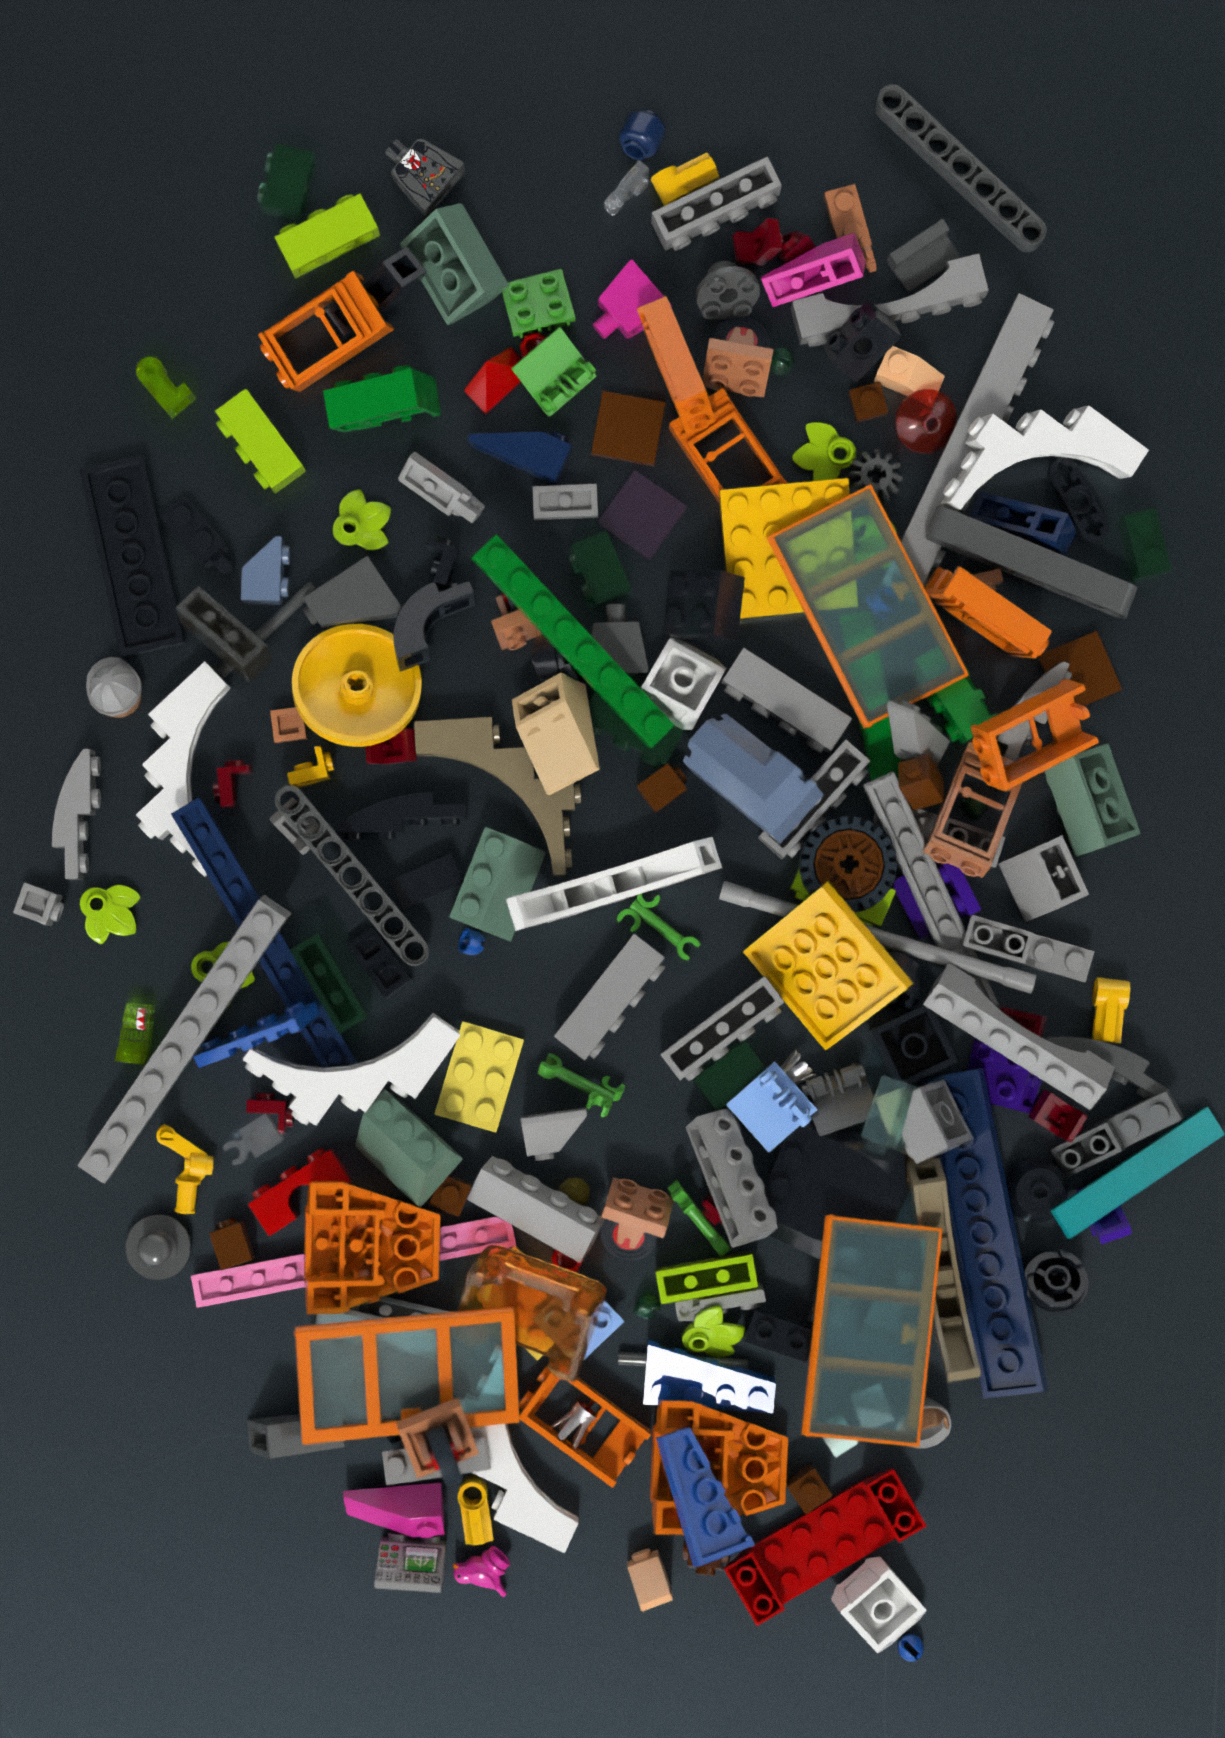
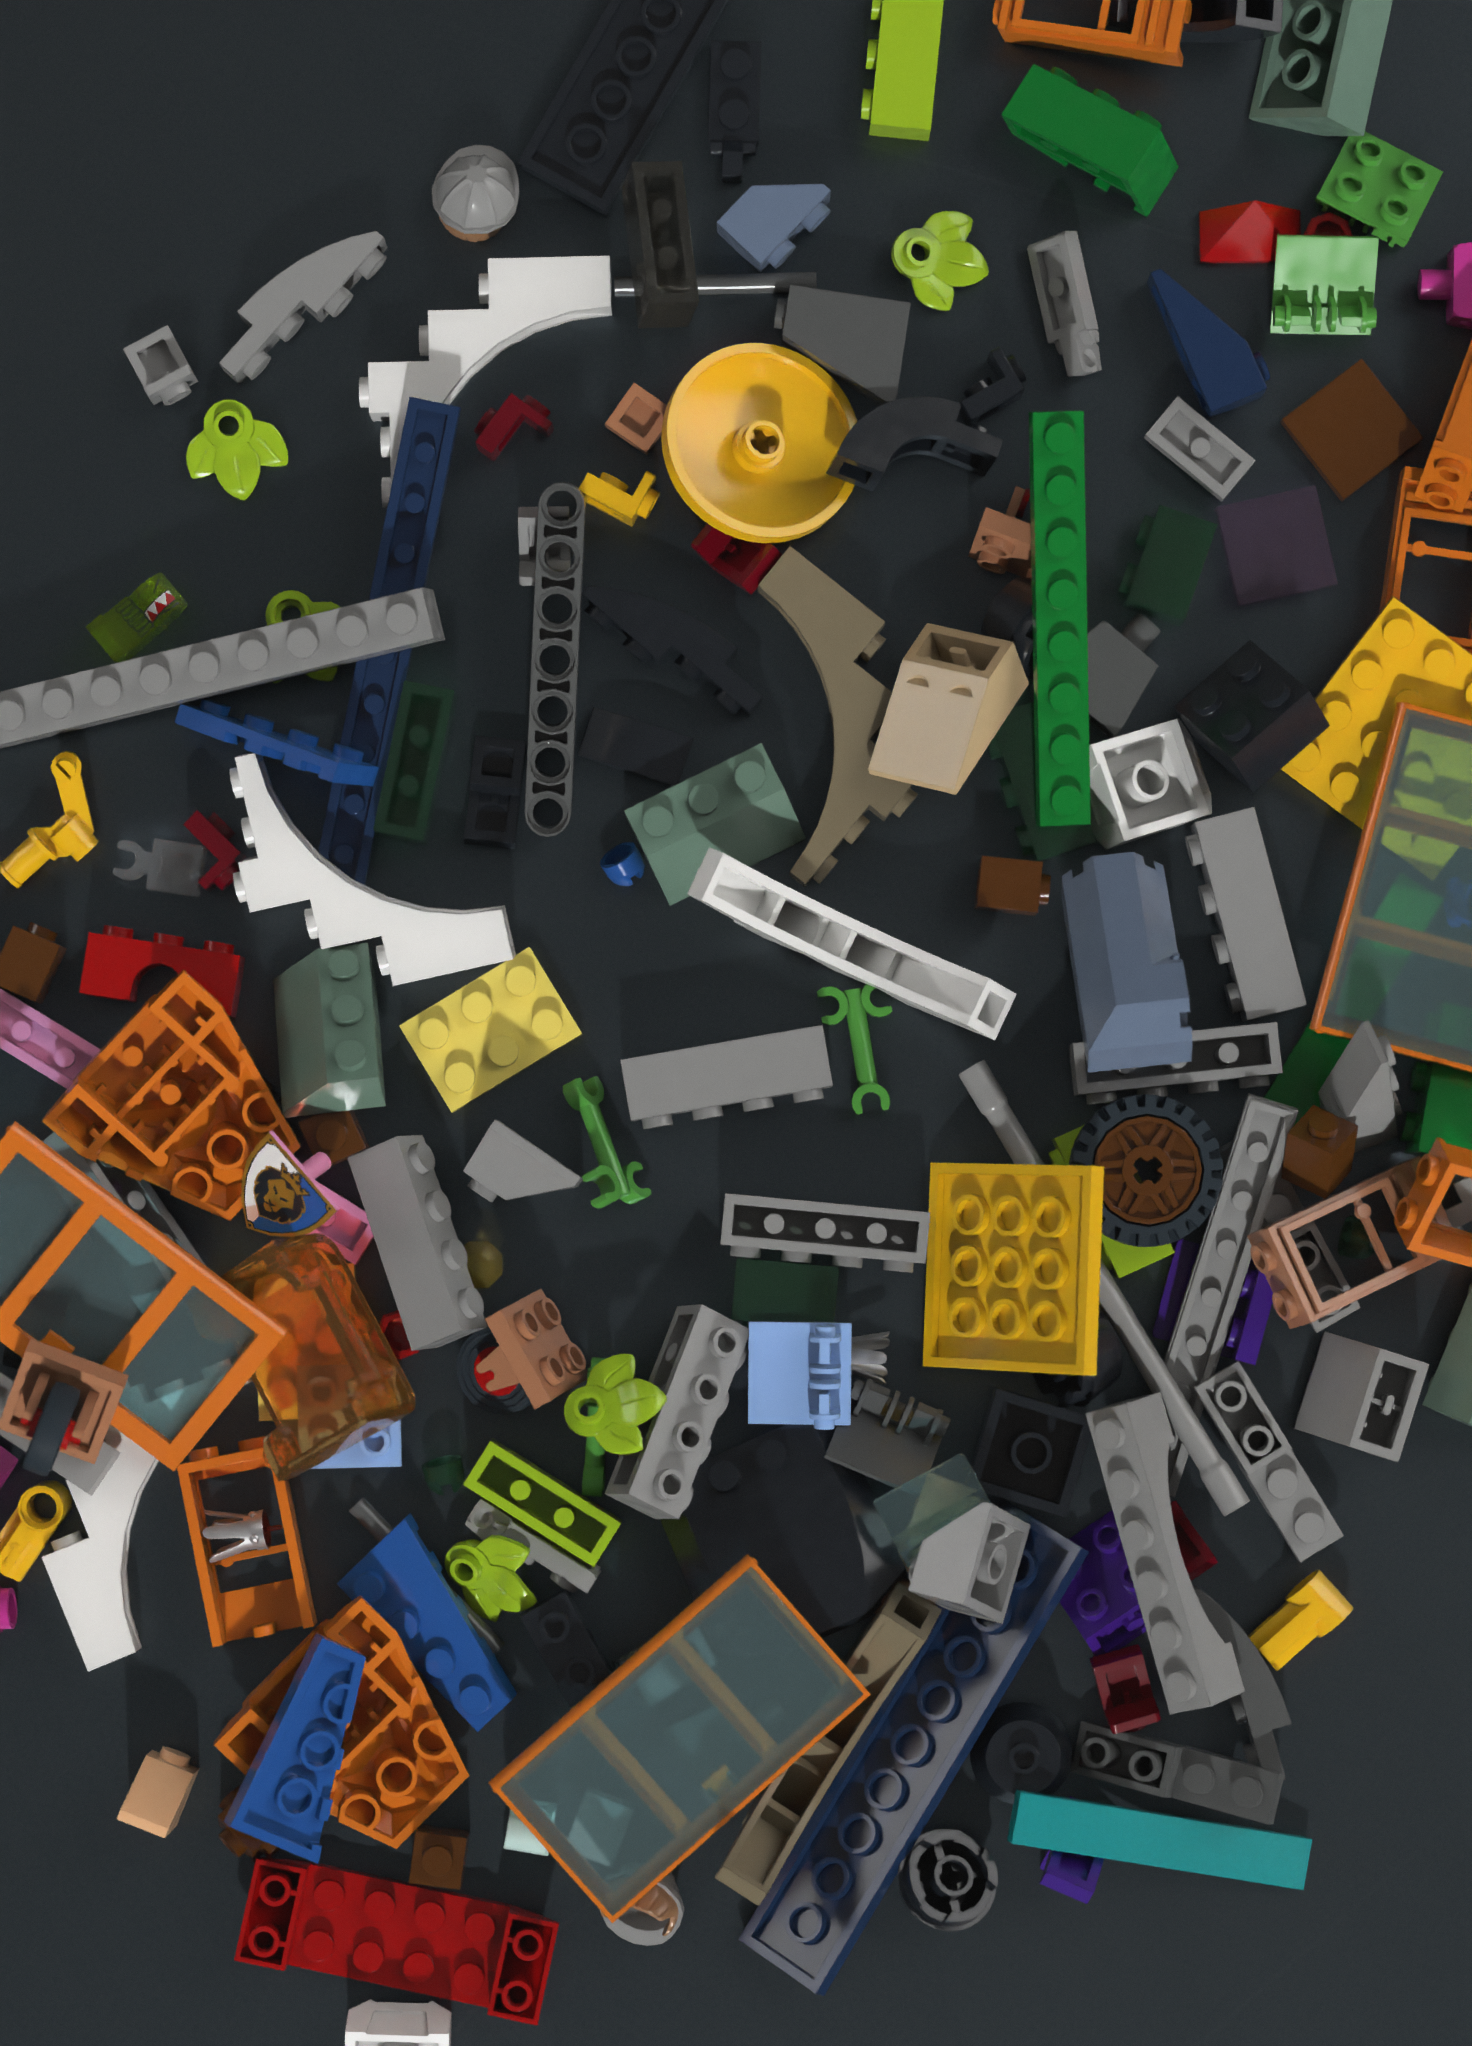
camera: 45 degrees right, 0 degrees up
none -> shield [241,1130,340,1237]
none -> lime plate [564,1354,667,1455]

